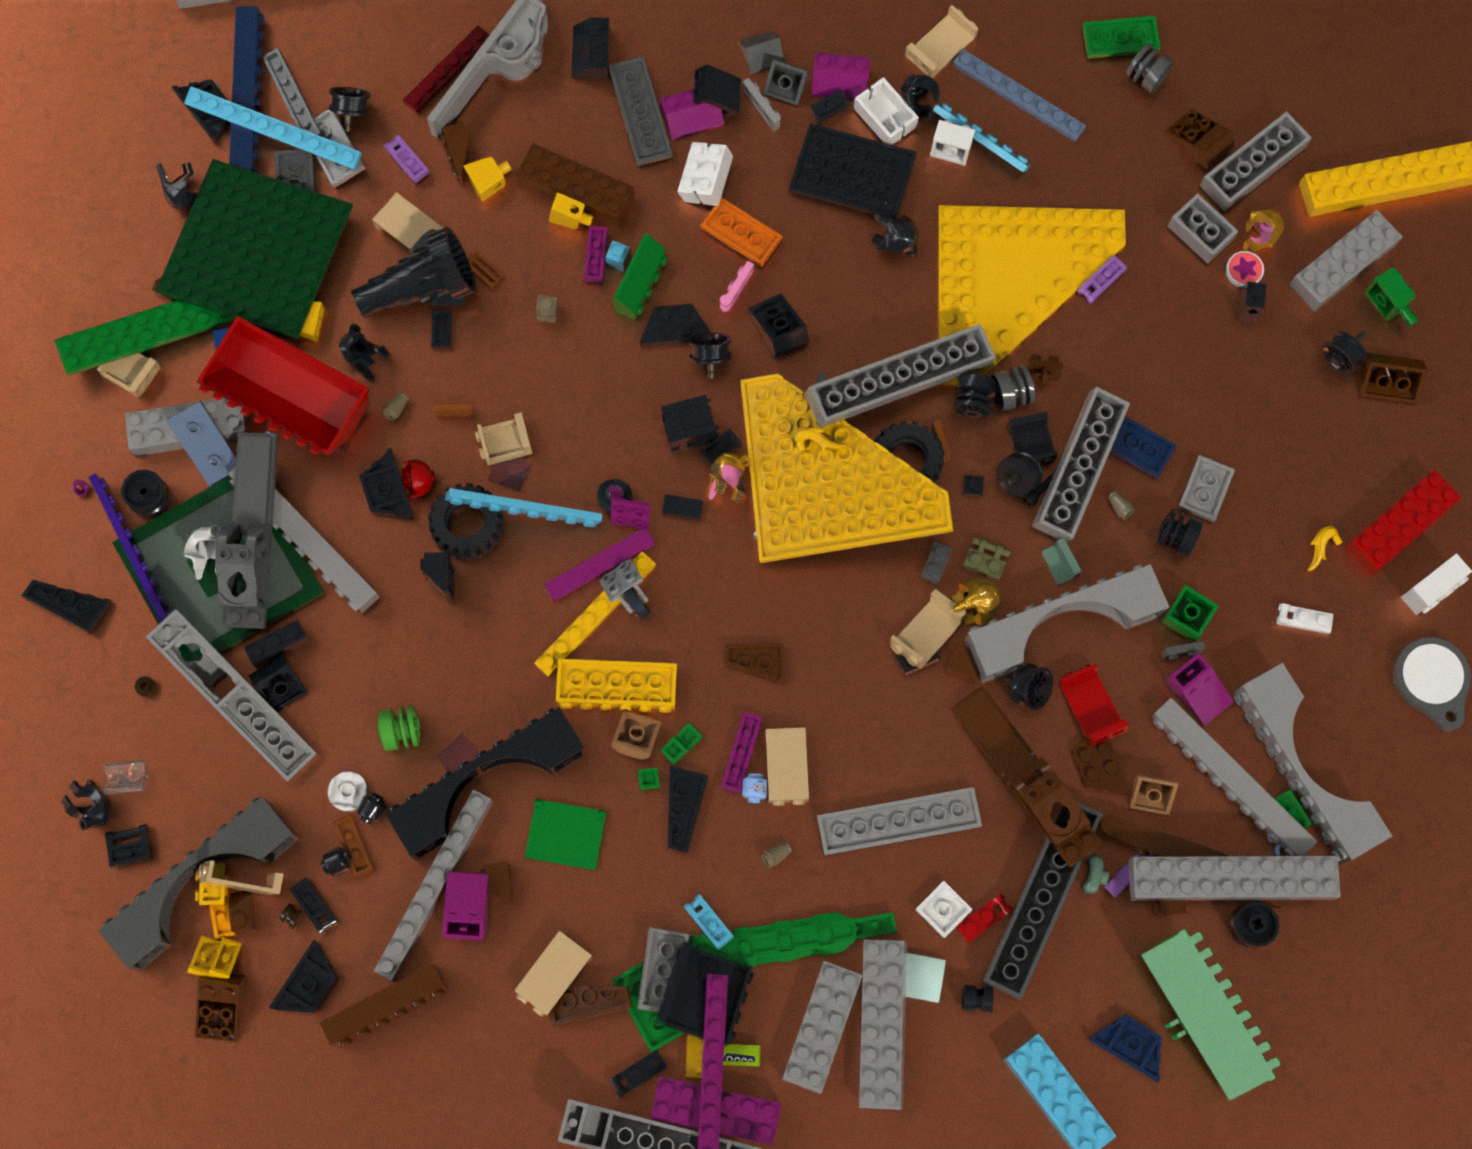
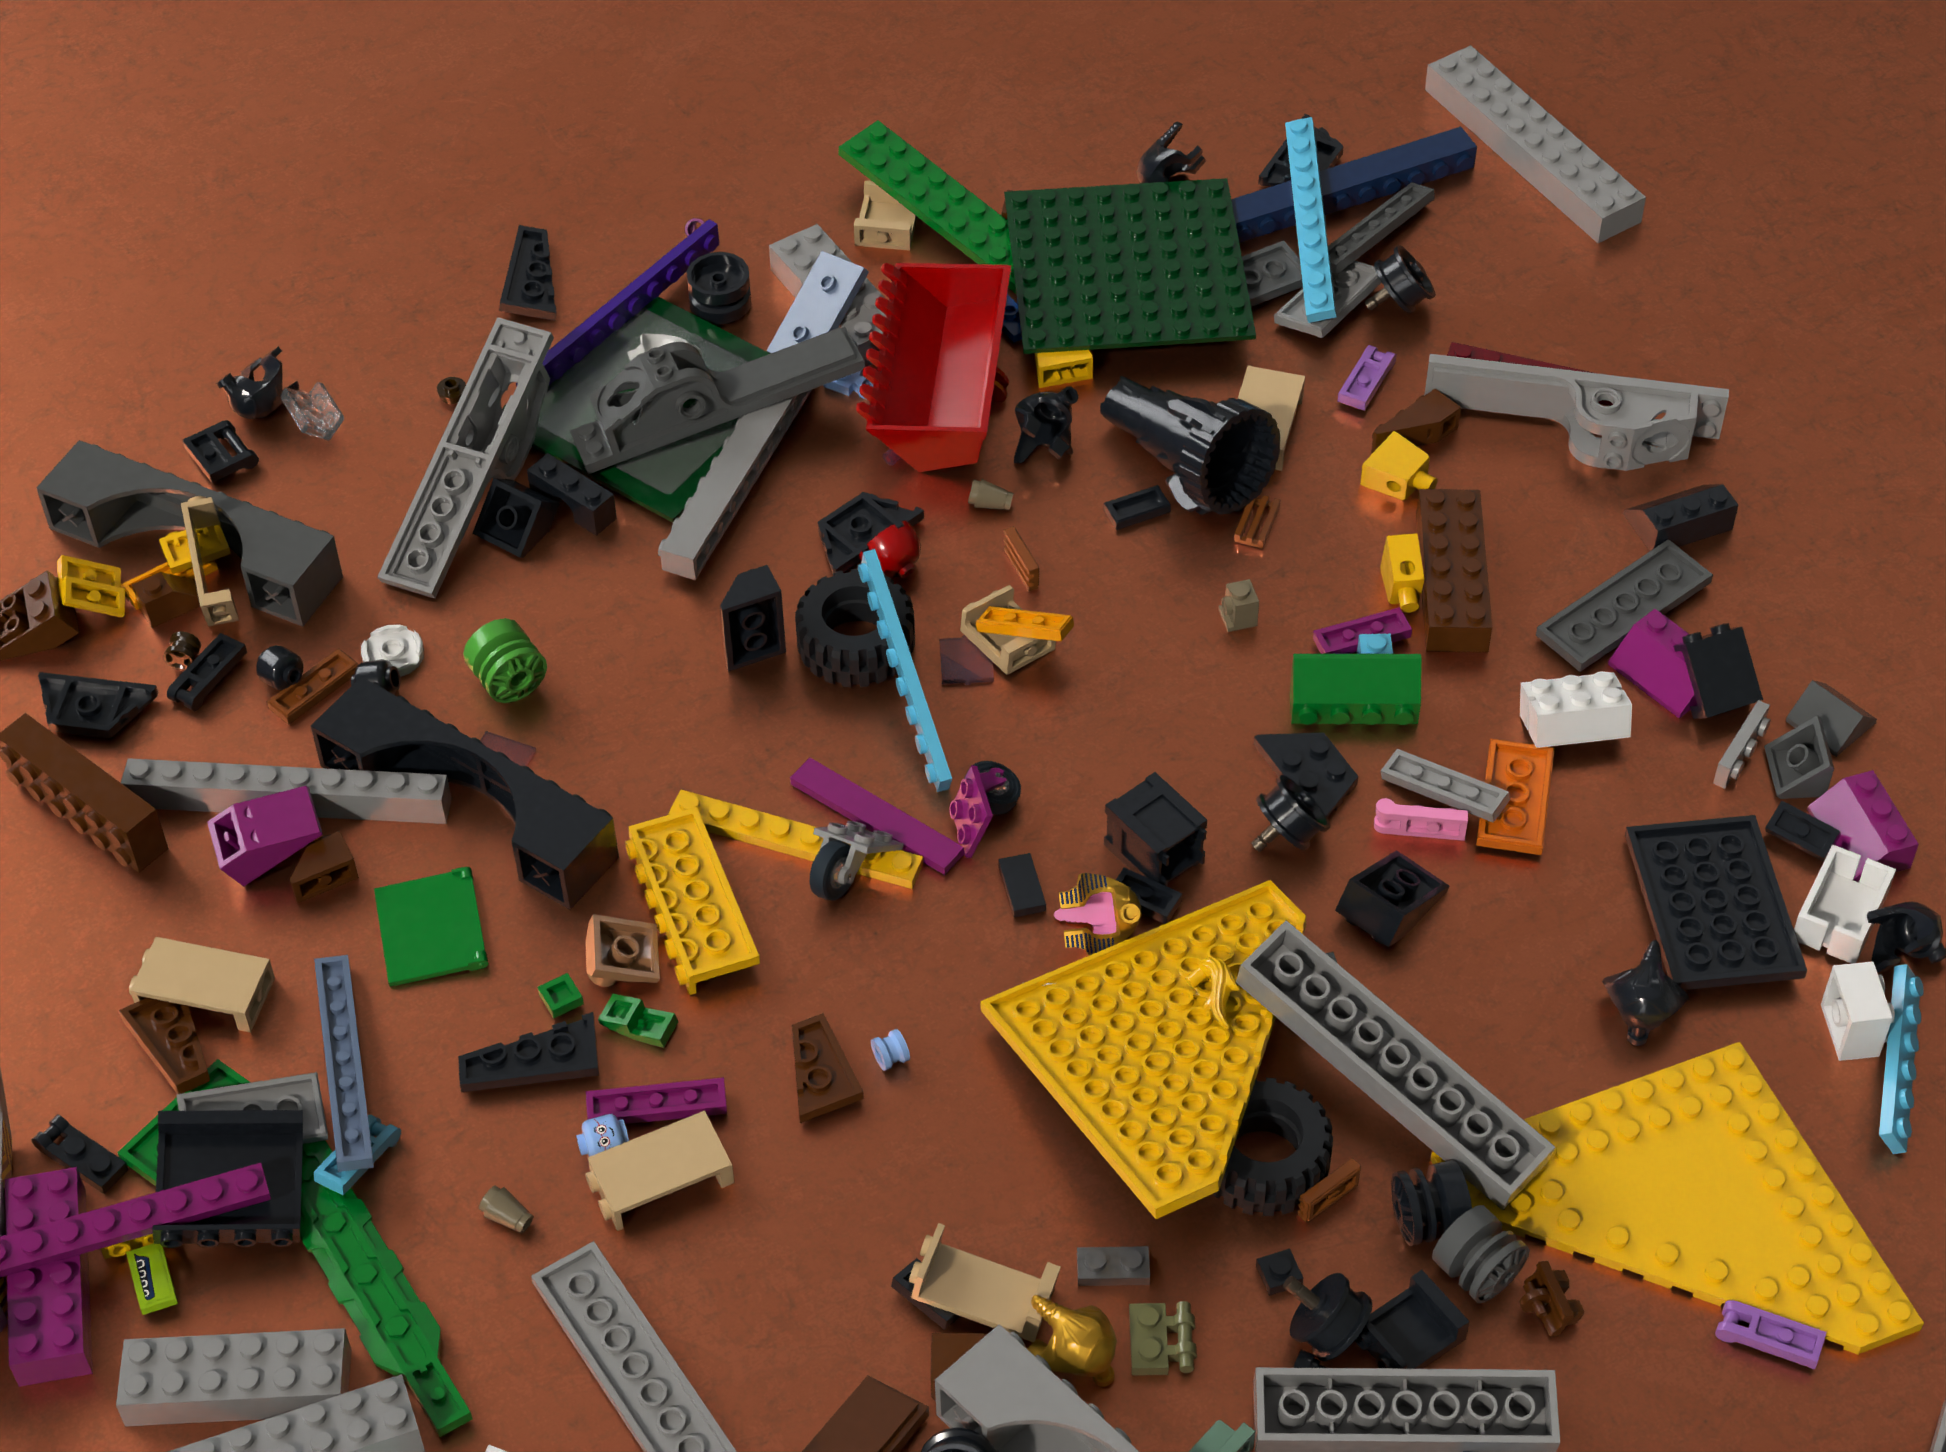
camera: 70 degrees right, 25 degrees down
none -> sand blue plate [314,955,374,1172]
none -> light blue wheel [871,1029,910,1071]
none -> light orange tile [975,606,1074,642]
none -> light grey plate [1380,749,1510,823]

